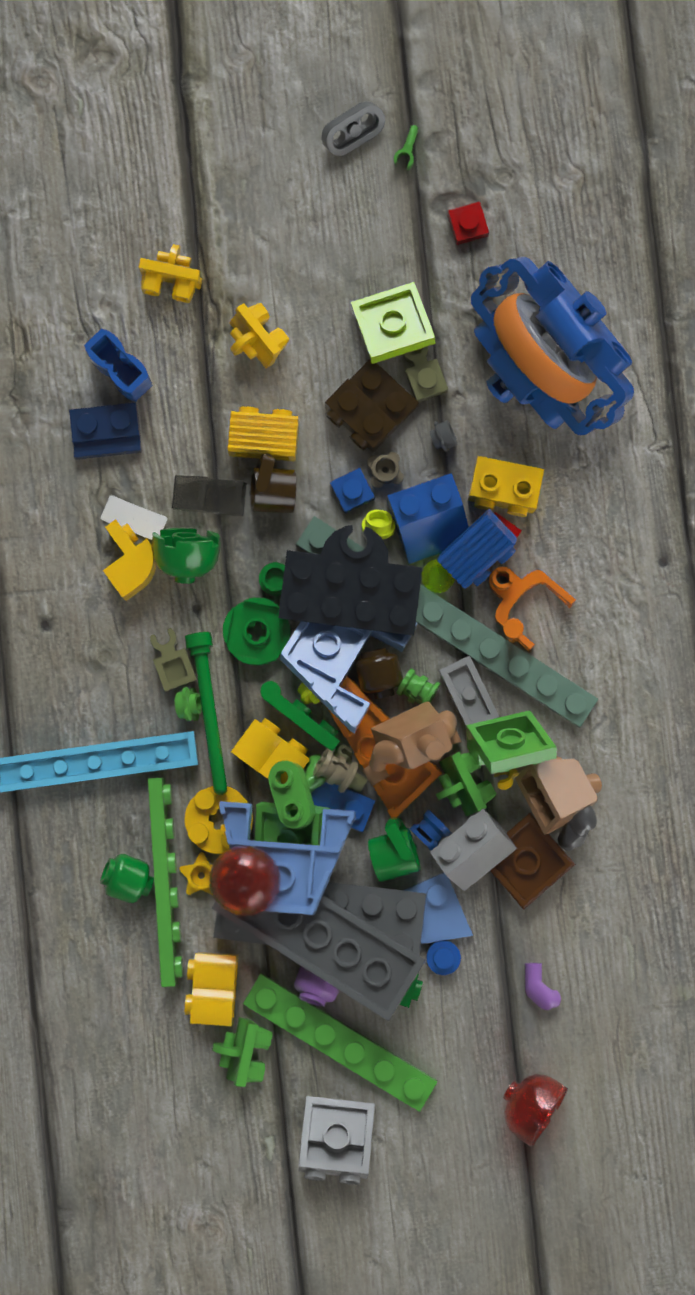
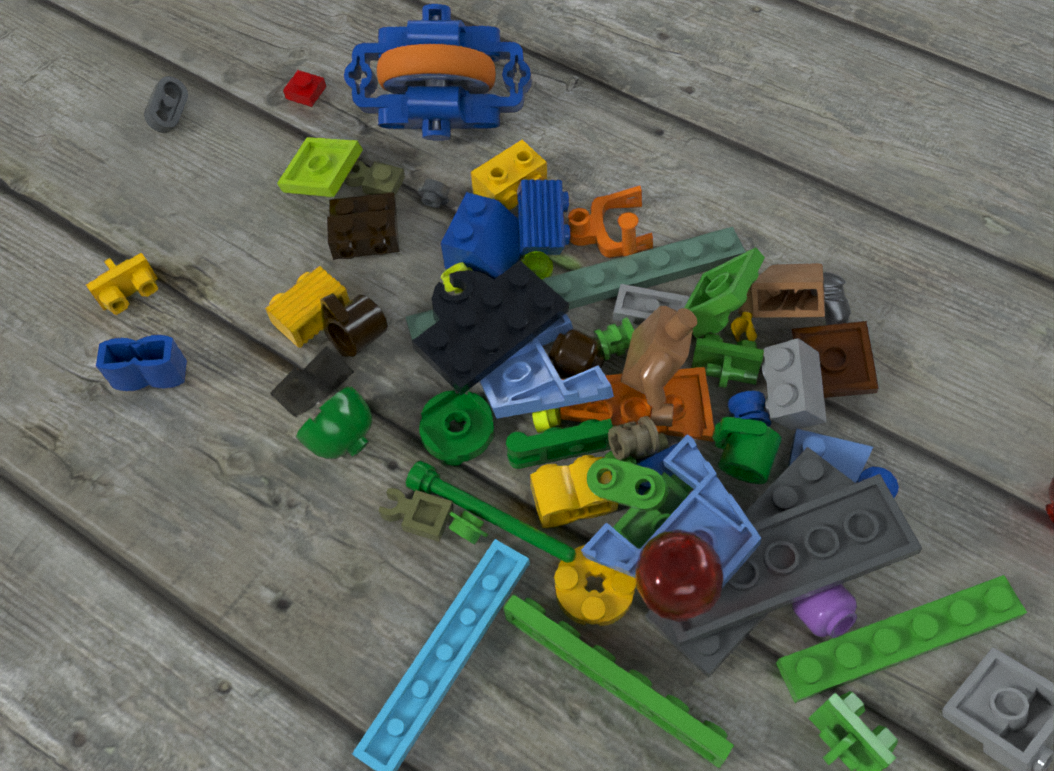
camera: 45 degrees left, 25 degrees down
dark blue plate [69,402,142,460] -> none
green head [100,854,154,904] -> none
white sticker [101,495,167,540] -> none
yellow brick [102,519,156,601] -> none
yellow plate [179,852,224,895] -> none
yellow brick [184,952,238,1026] -> none
yellow hips [229,303,289,369] -> none
green plate [259,562,285,596] -> none
blue plate [330,468,375,514] -> none
dark tan plate [367,452,404,488] -> none
bright green hand [394,125,419,170] -> none
medium lavender arm [525,963,561,1010] -> none

